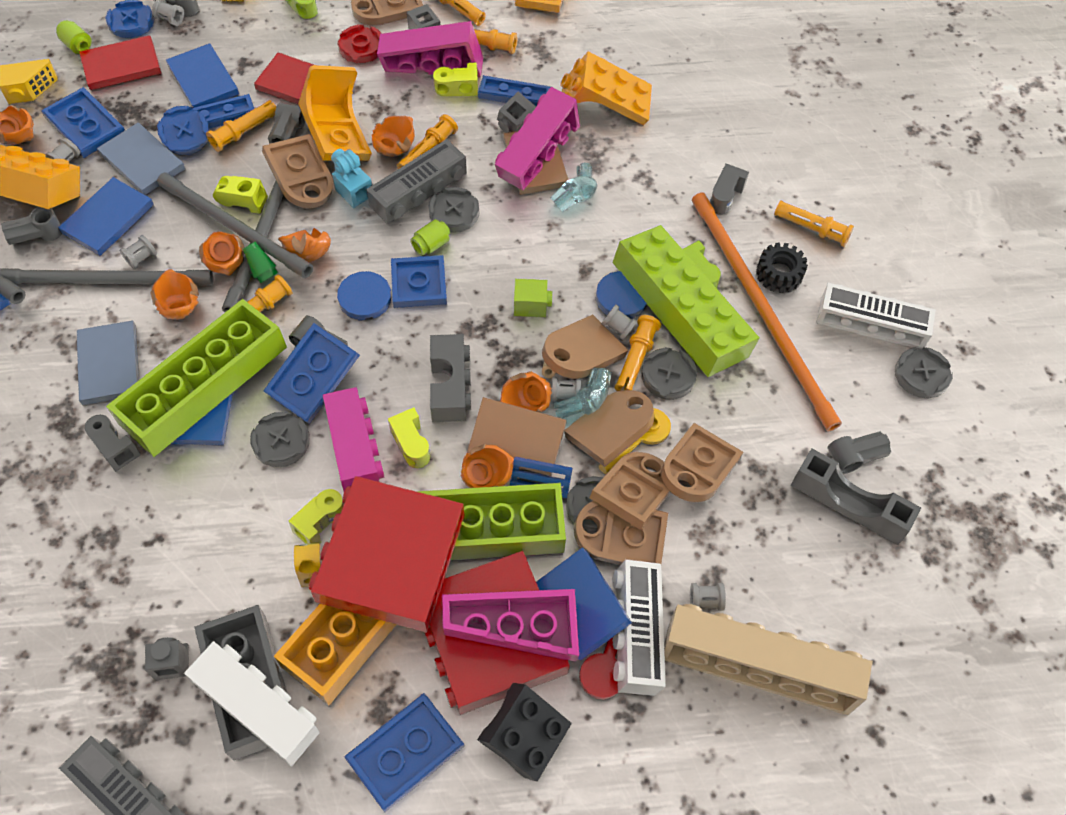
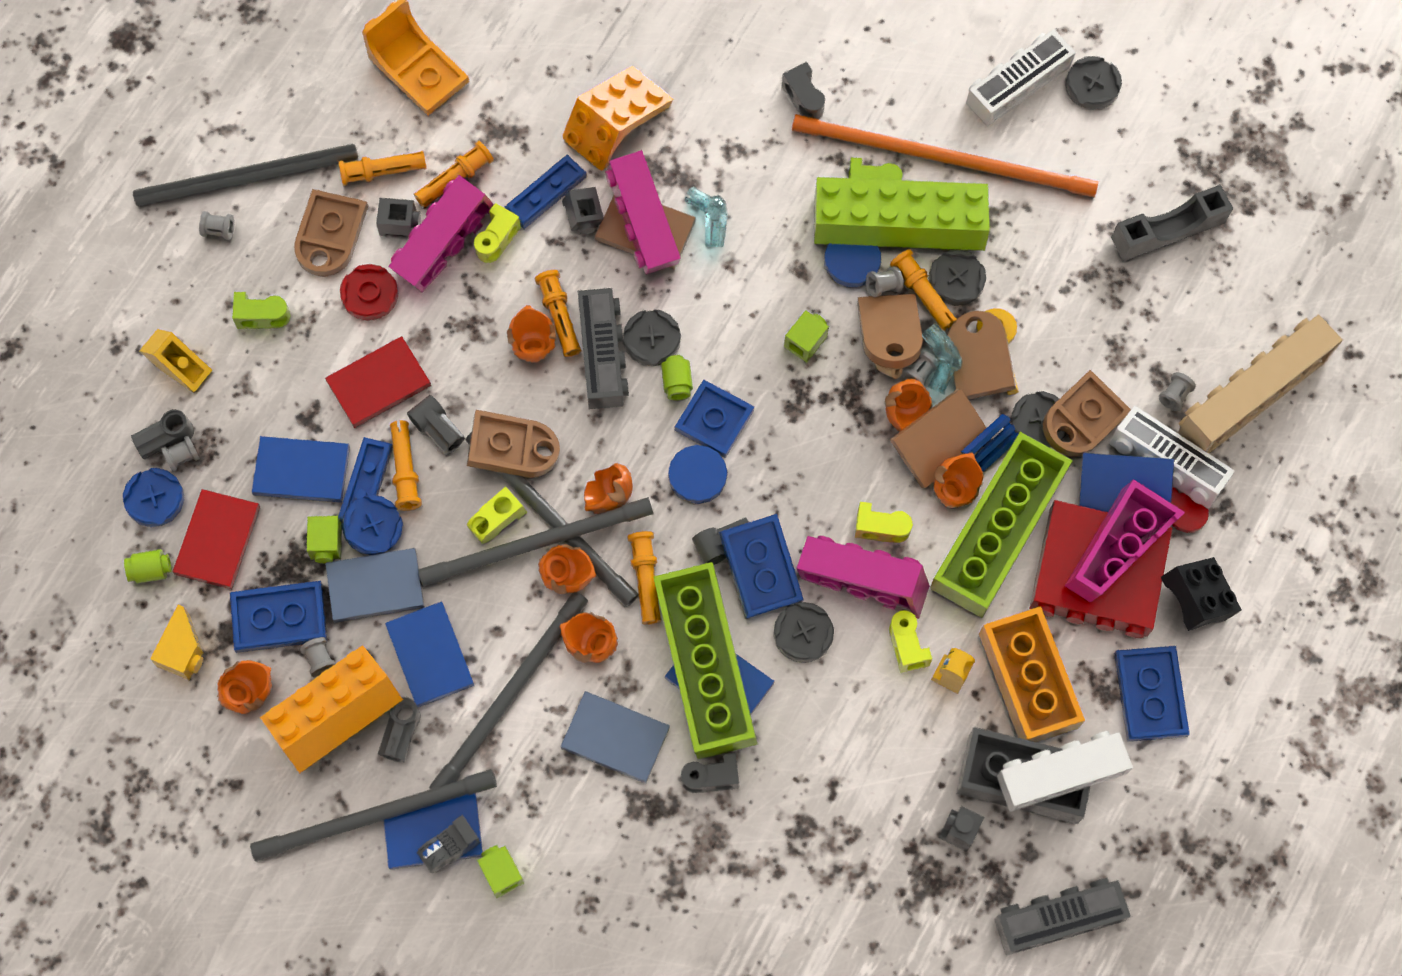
camera: 55 degrees left, 10 degrees up
light grey bush [119,235,157,269] -> none
green cone [242,242,279,283] -> none
light orange bracket [298,65,372,161] -> none
red brick [309,476,464,633] -> none
medium azure brick [331,149,372,208] -> none
dark grey arch [430,334,471,422] -> none
medium nougat tile [590,452,670,530] -> none
medium nougat tile [661,423,743,502] -> none
black tyre [756,242,808,293] -> none
light orange pin [774,200,854,247] -> none
dark grey piece [827,431,891,474] -> none
none -> lime brick [307,516,342,563]

